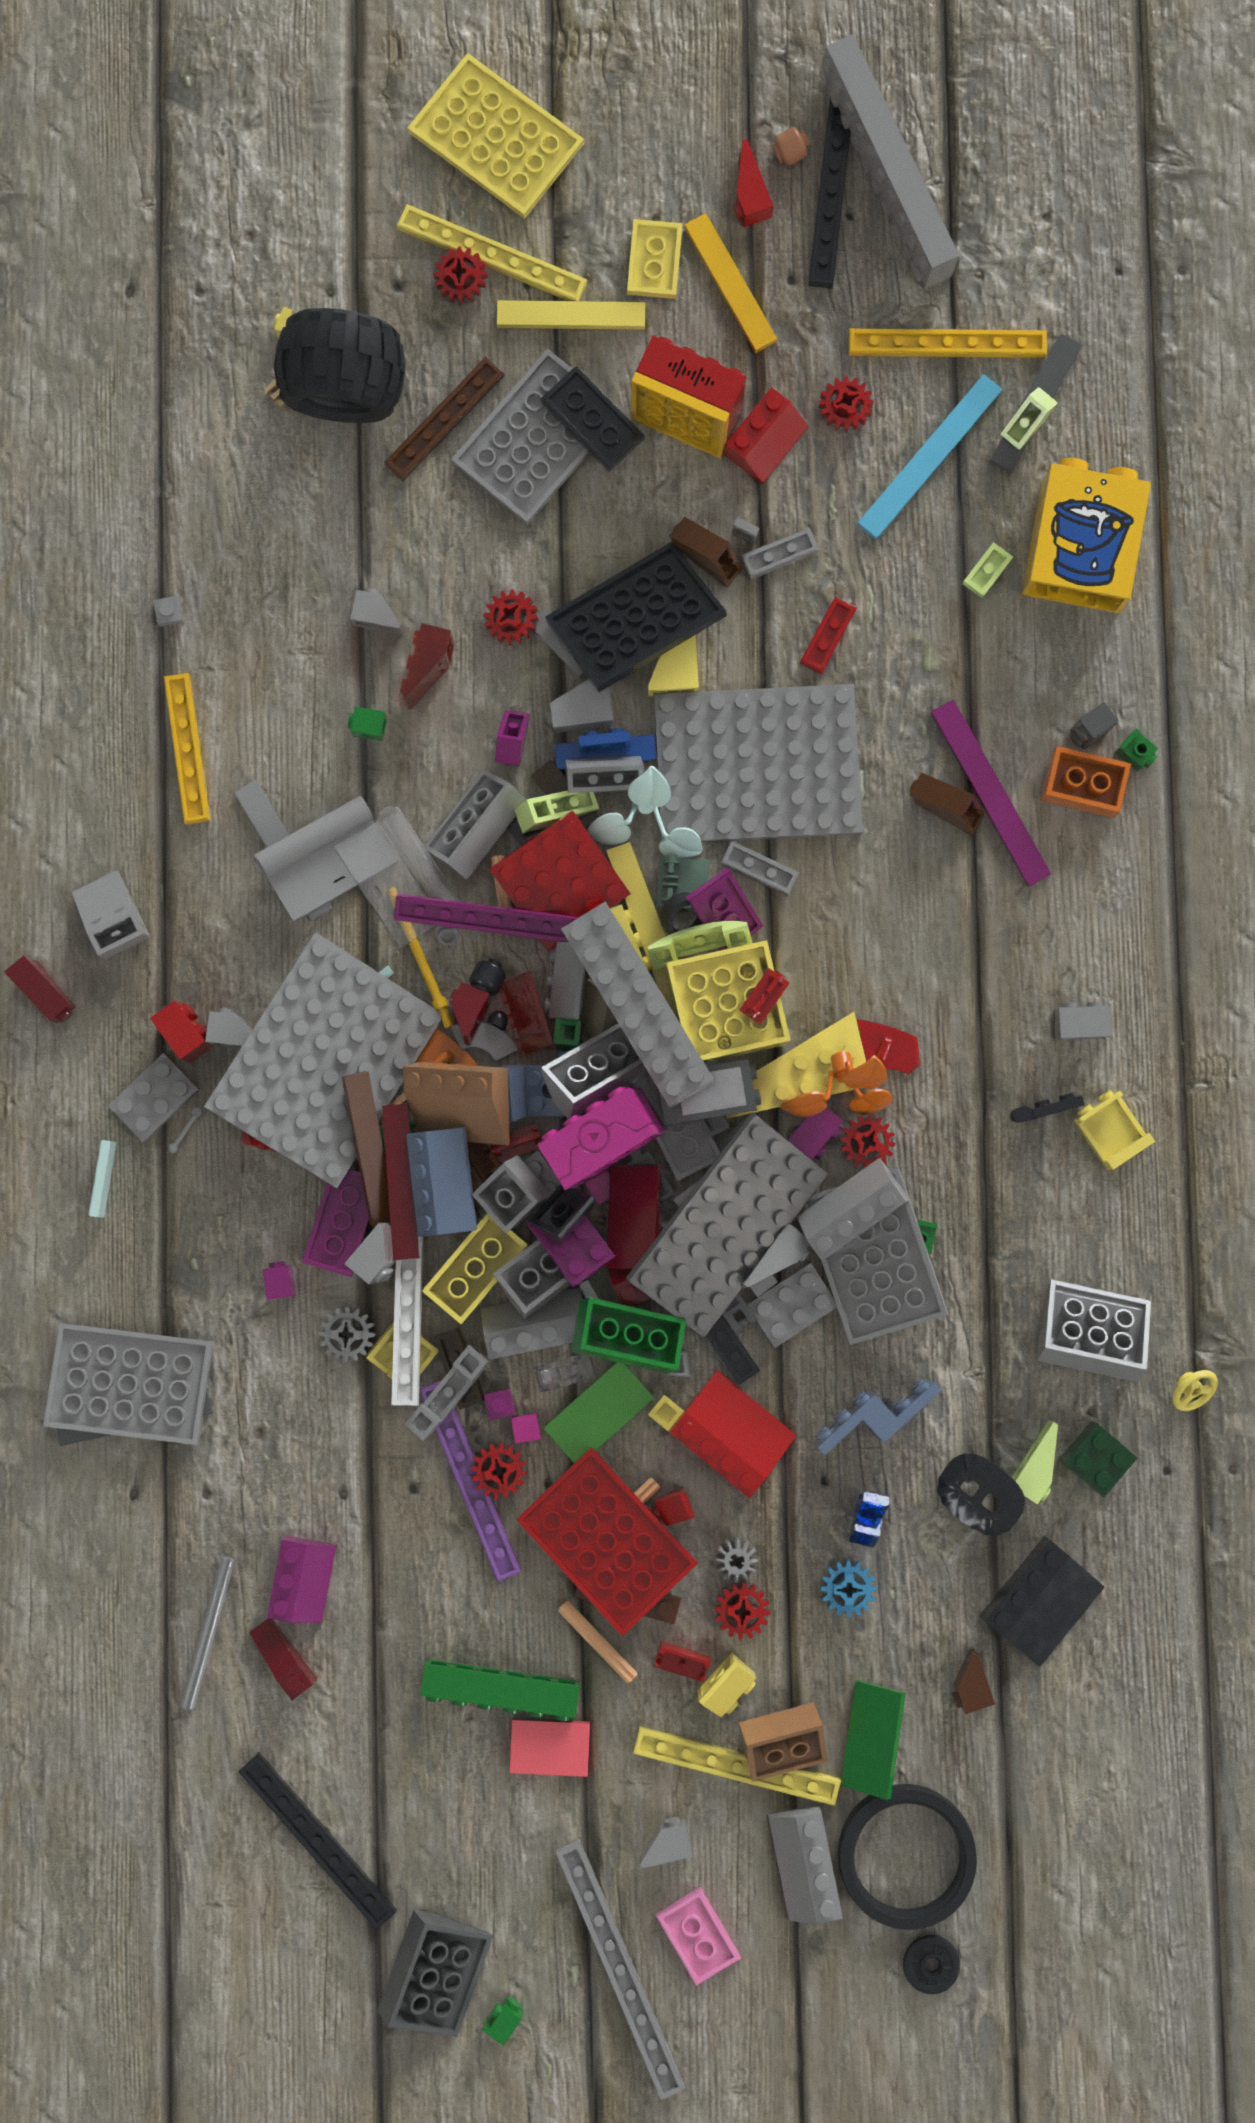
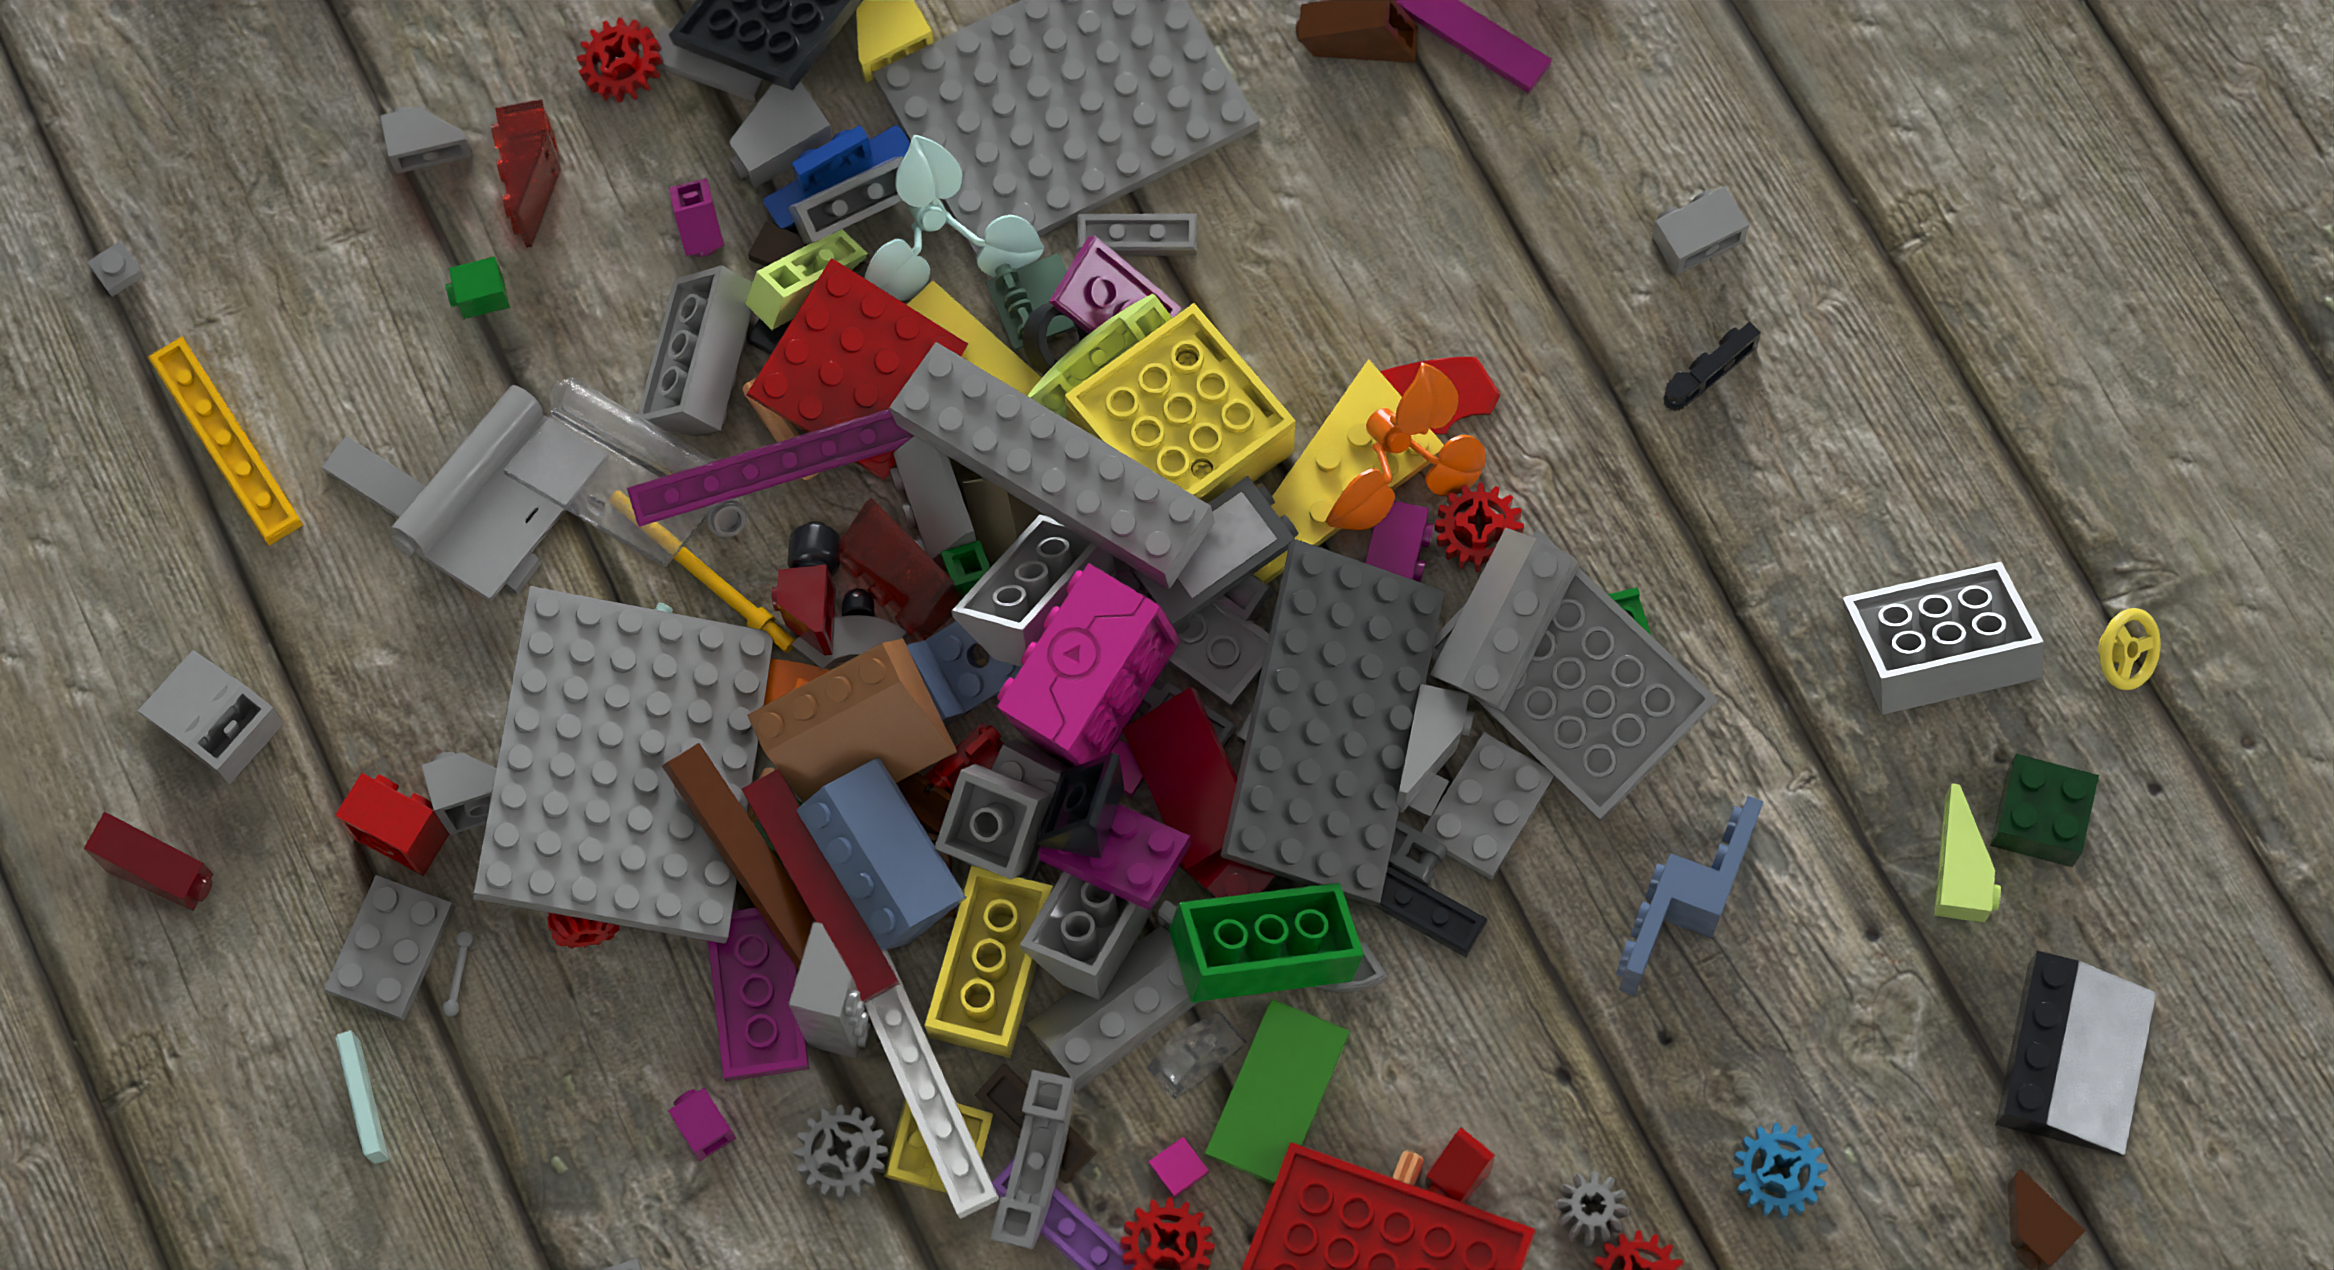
camera: 20 degrees left, 15 degrees down
magenta brick [484,1387,517,1421] -> none
light yellow plate [648,1394,684,1431] -> none
red slope [669,1370,797,1499] -> none
red hinge [739,968,790,1025] -> none
clear blue brick [849,1491,890,1548] -> none
black piece [937,1453,1025,1537] -> none
light yellow panel [1074,1090,1156,1170] -> none

